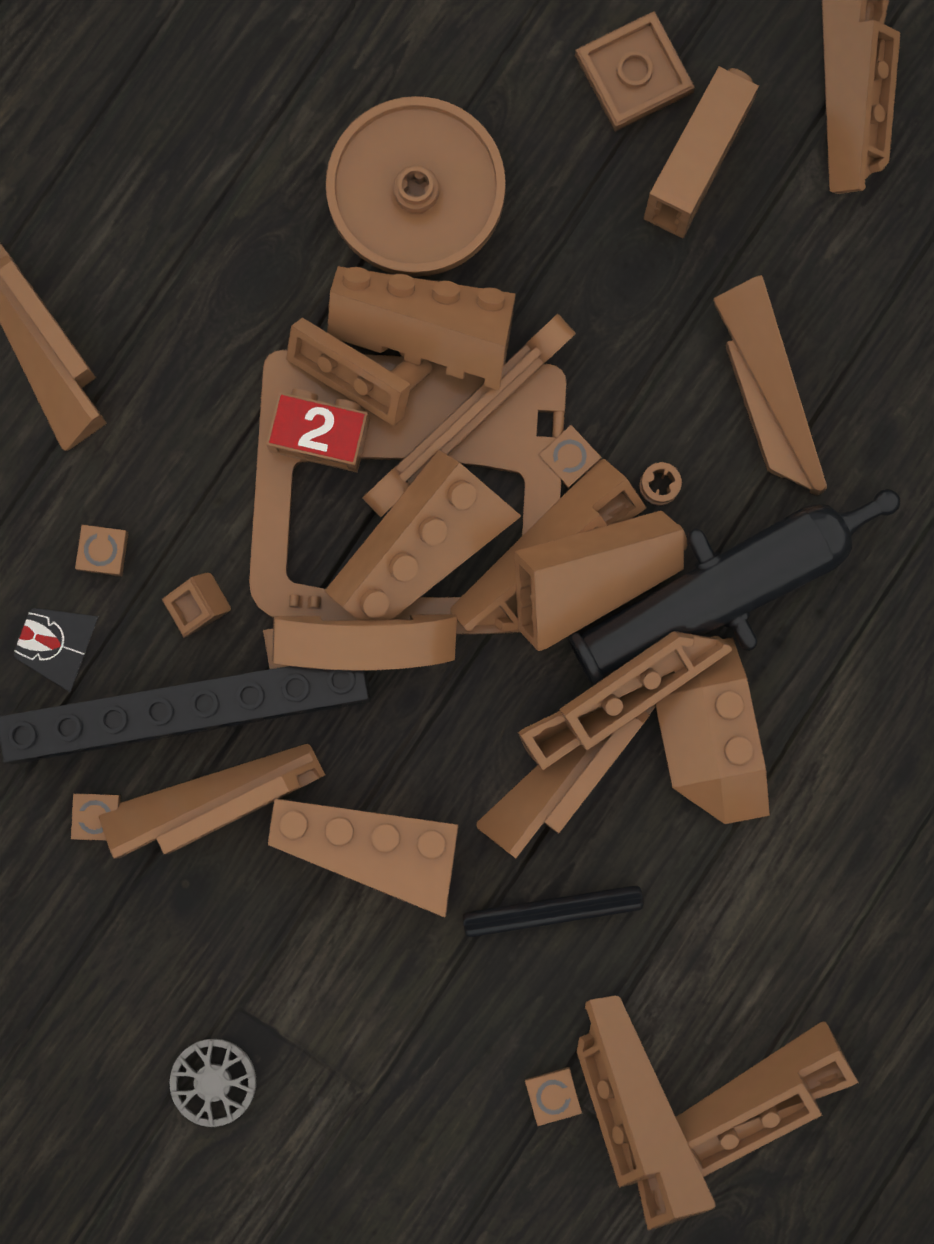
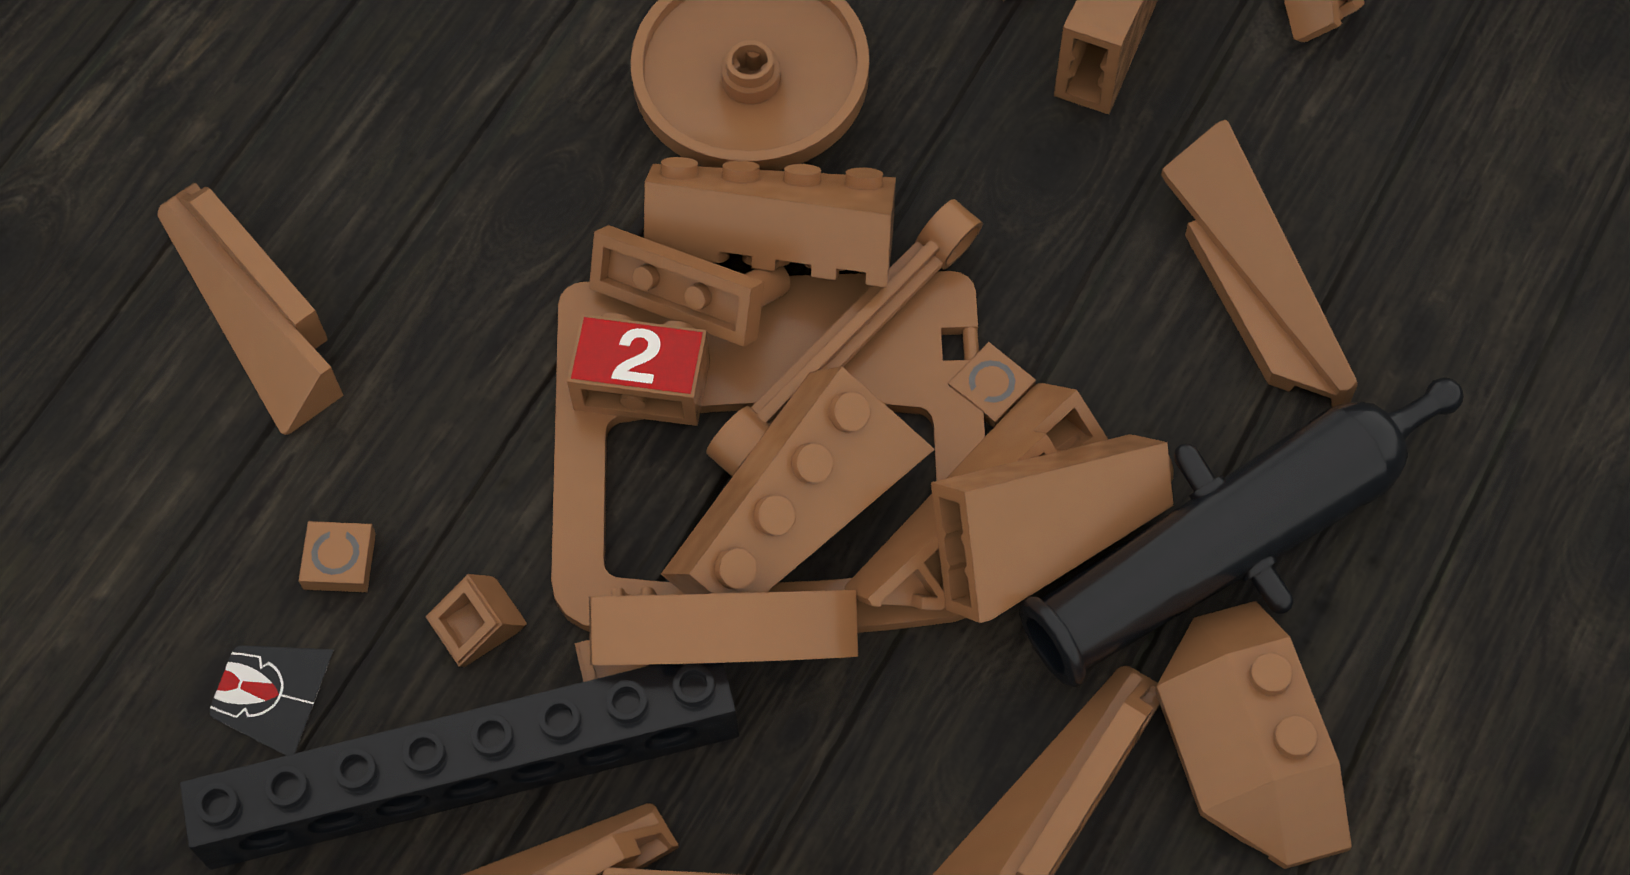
camera: 10 degrees left, 20 degrees down
medium nougat wedge [518,631,733,770] -> none
medium nougat bush [639,462,682,506] -> none

